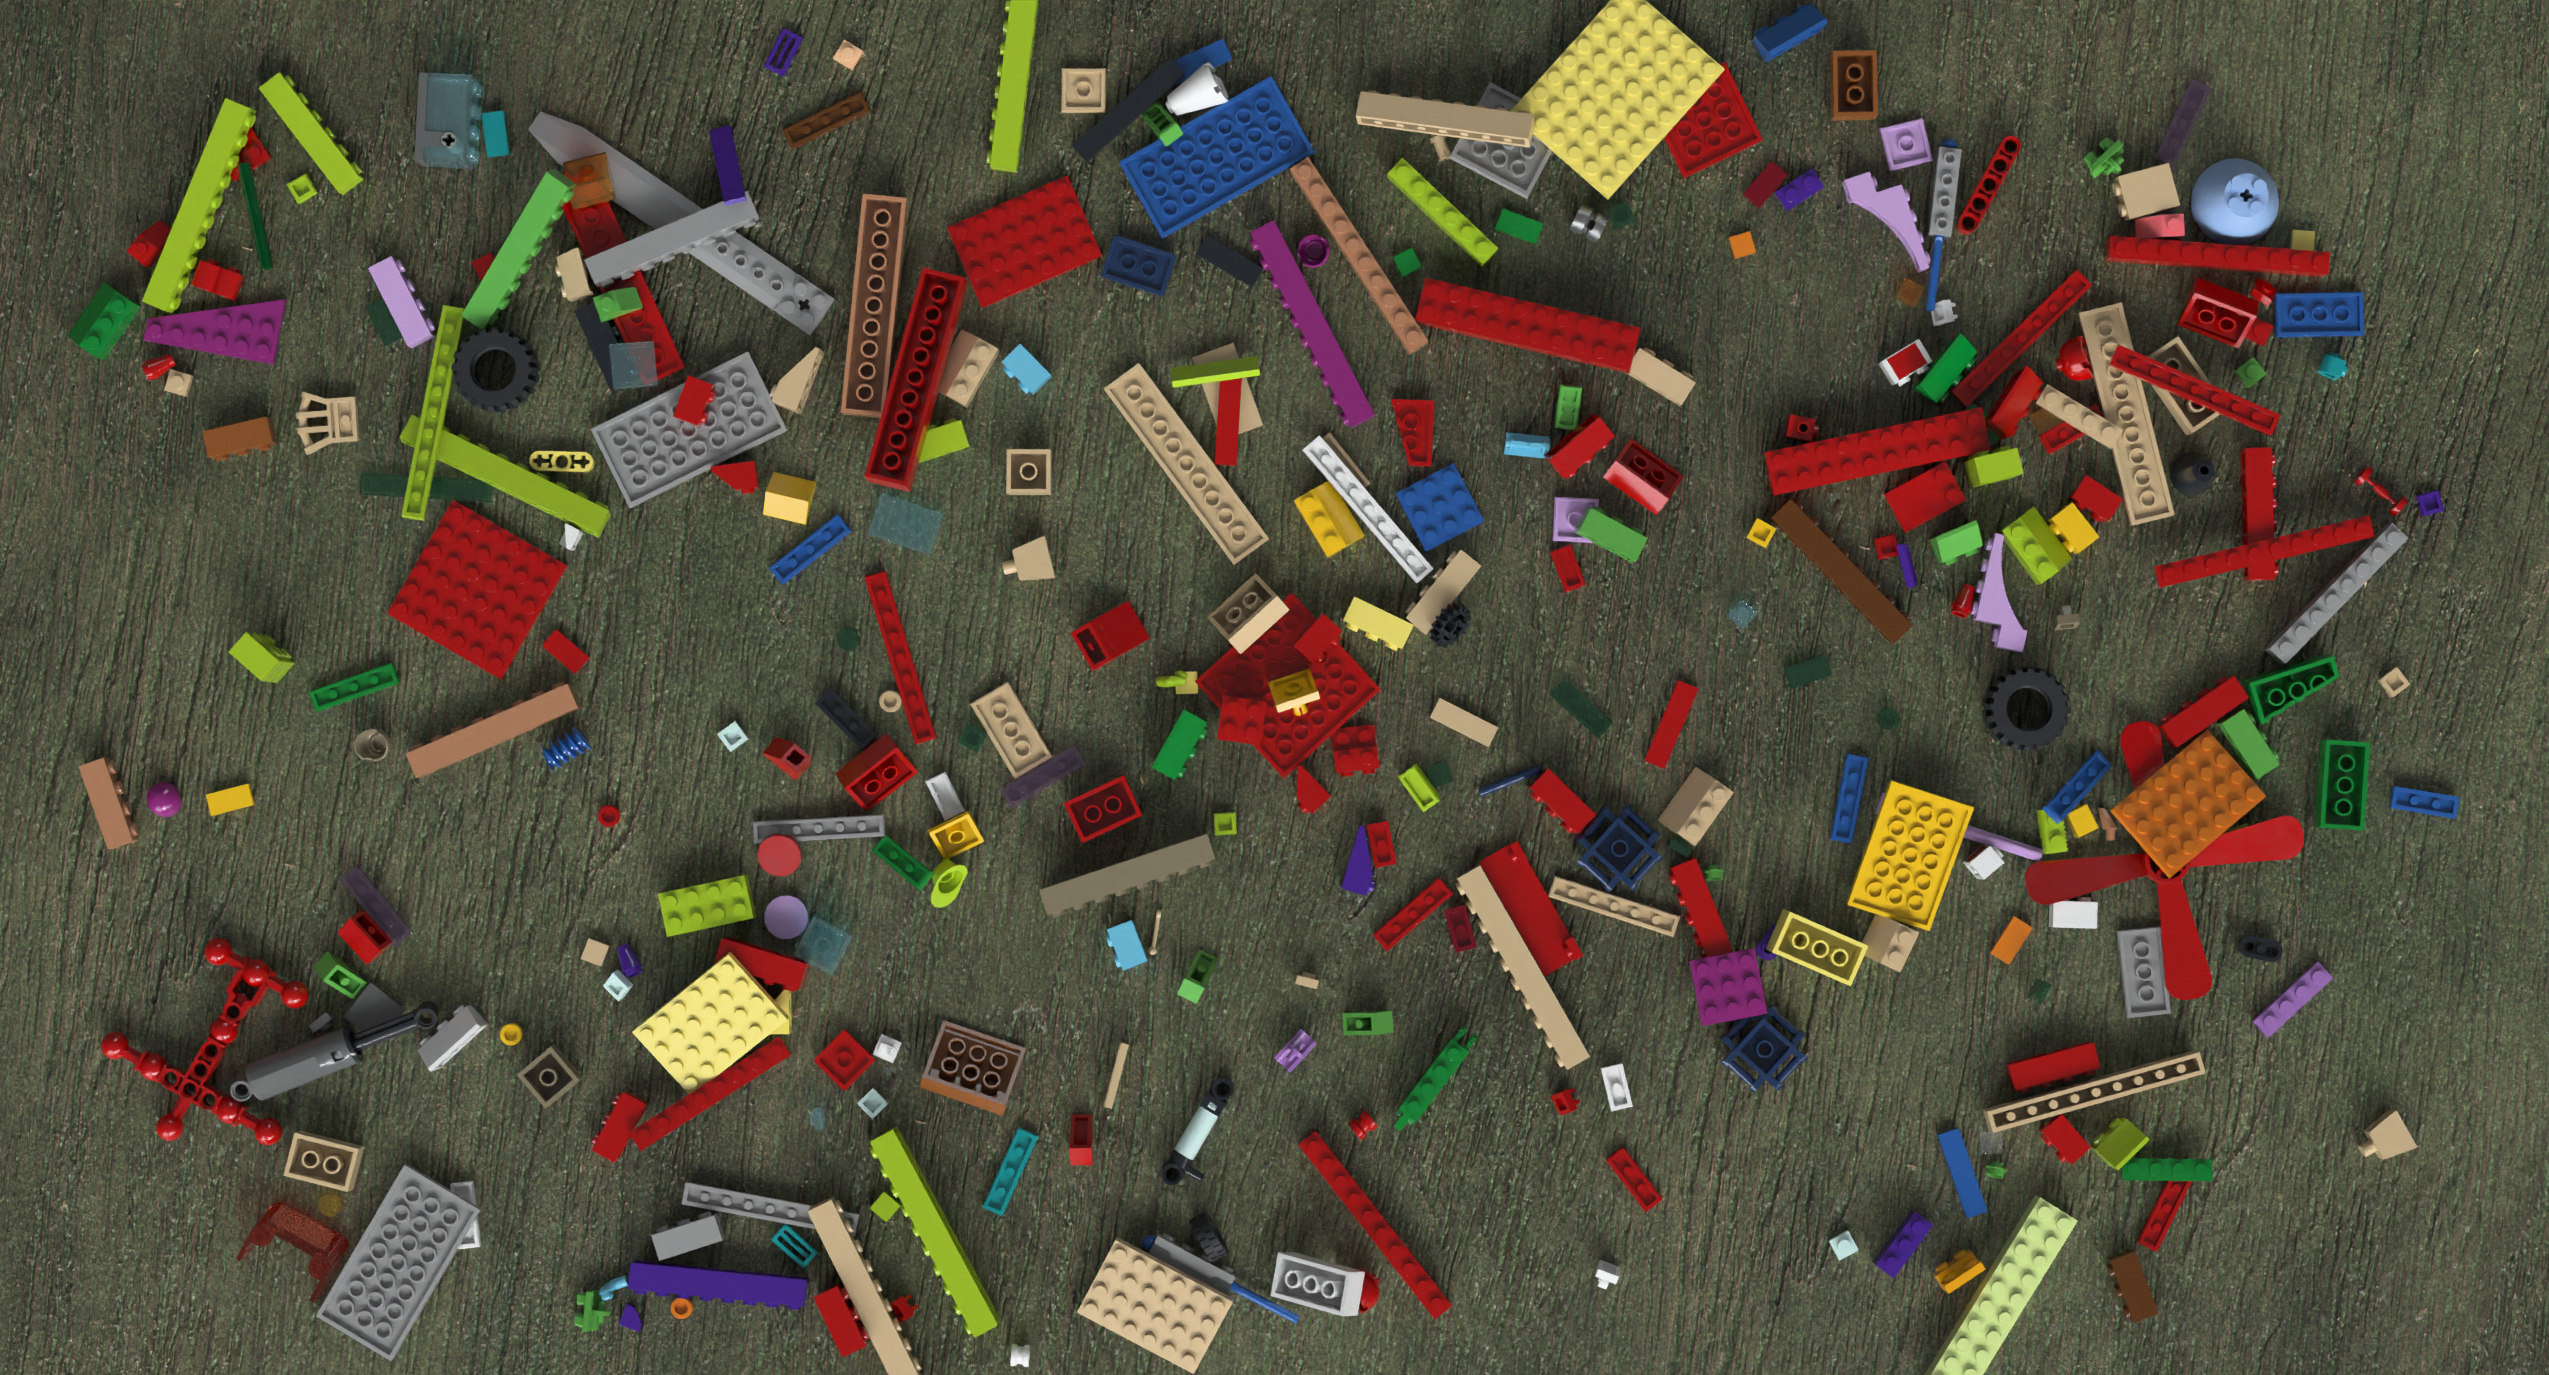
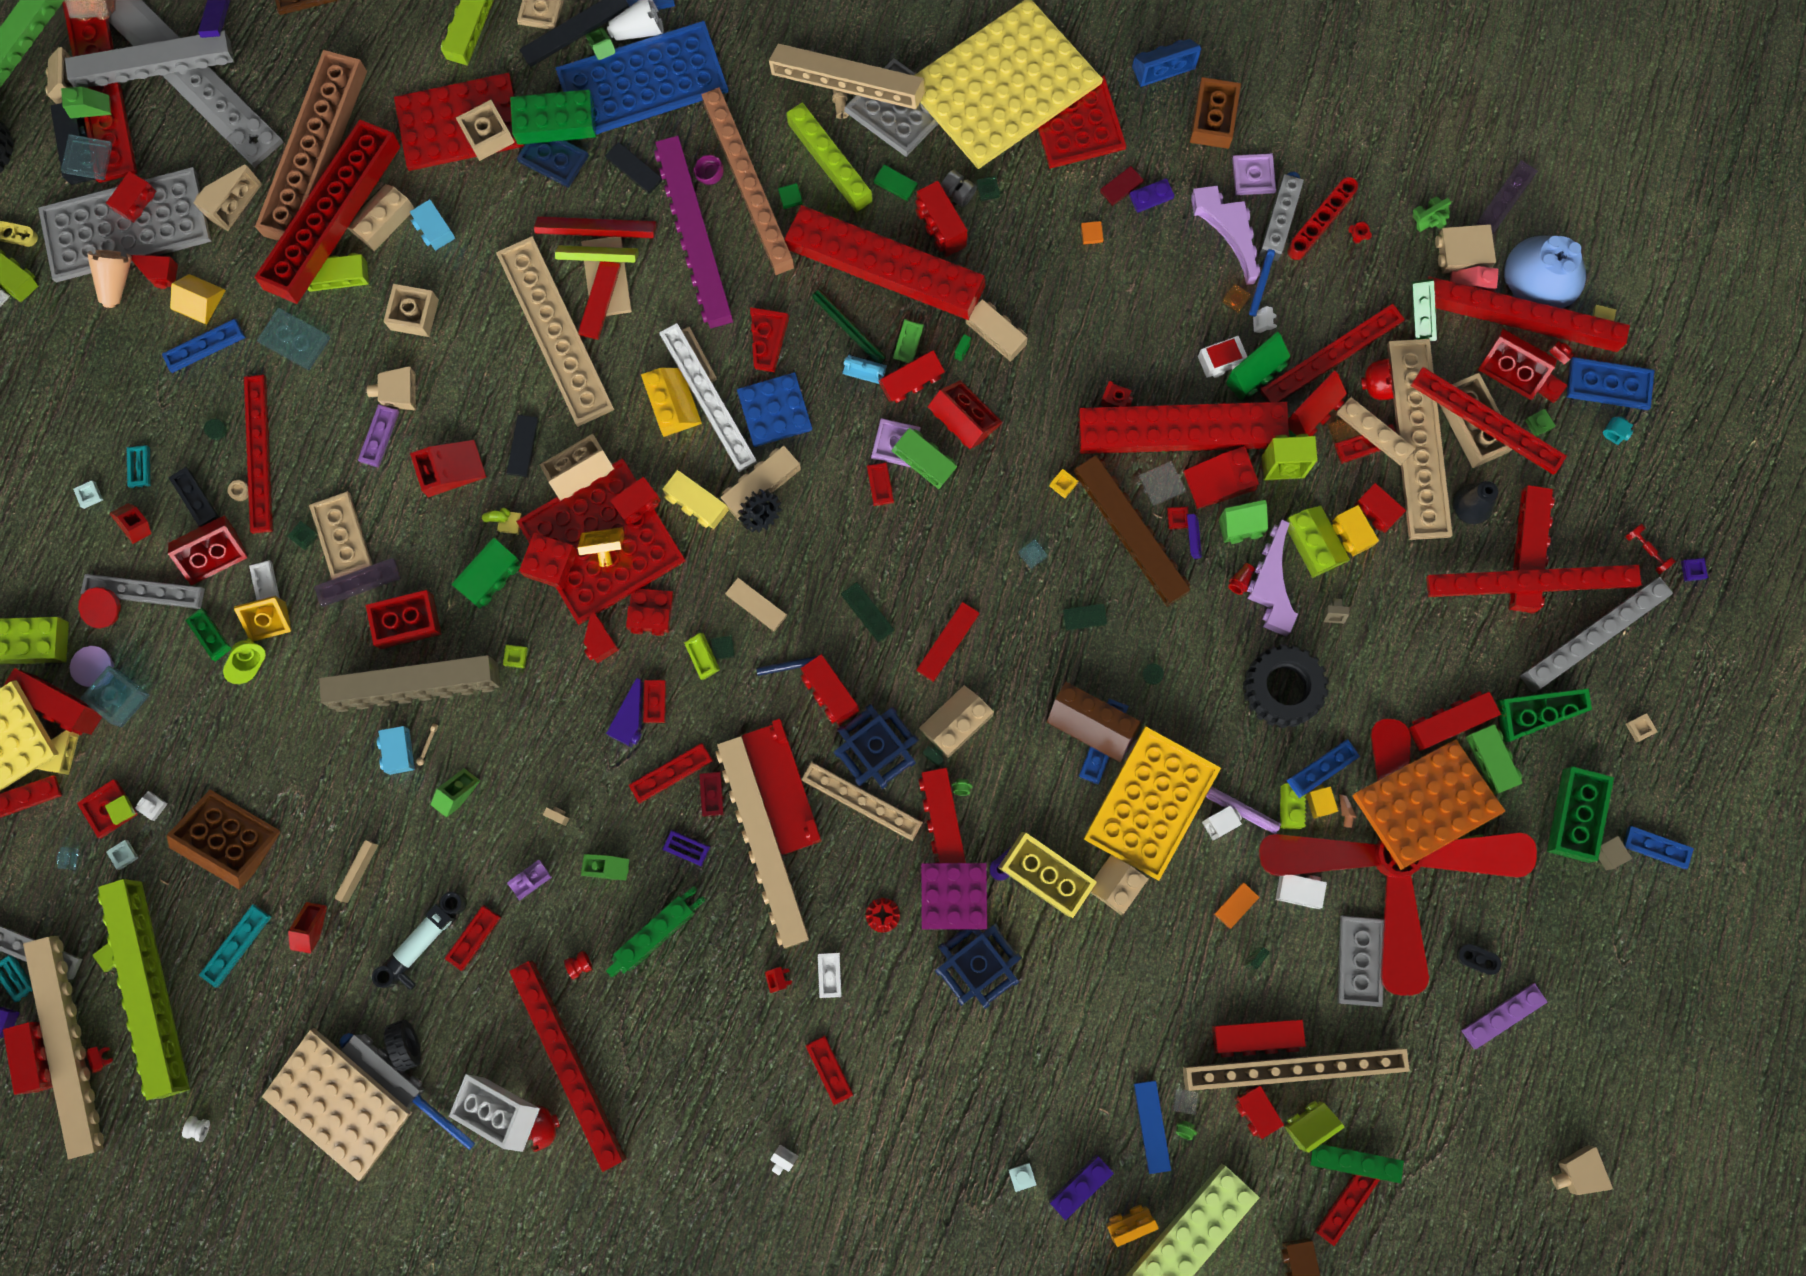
camera: 15 degrees right, 10 degrees down
none -> light nougat cone [88,250,132,308]
none -> lime tile [105,795,136,825]
none -> teal tile [127,445,151,488]
none -> medium lavender tile [358,404,399,468]
none -> red tile [444,905,502,971]
none -> tan brick [456,100,514,161]
none -> black tile [506,415,539,477]
none -> green brick [510,89,596,145]
none -> red tile [534,217,657,238]
none -> dark purple tile [662,830,711,867]
none -> dark green axle [812,289,886,364]
none -> red gear [866,898,900,933]
none -> red brick [915,181,967,257]
none -> green tile [954,334,971,362]
none -> reddish brown slope [1047,681,1142,763]
none -> clear piece [1139,461,1186,506]
none -> red plate [1348,221,1372,244]
none -> plate [1412,279,1437,341]
none -> dark tan brick [1599,835,1632,870]

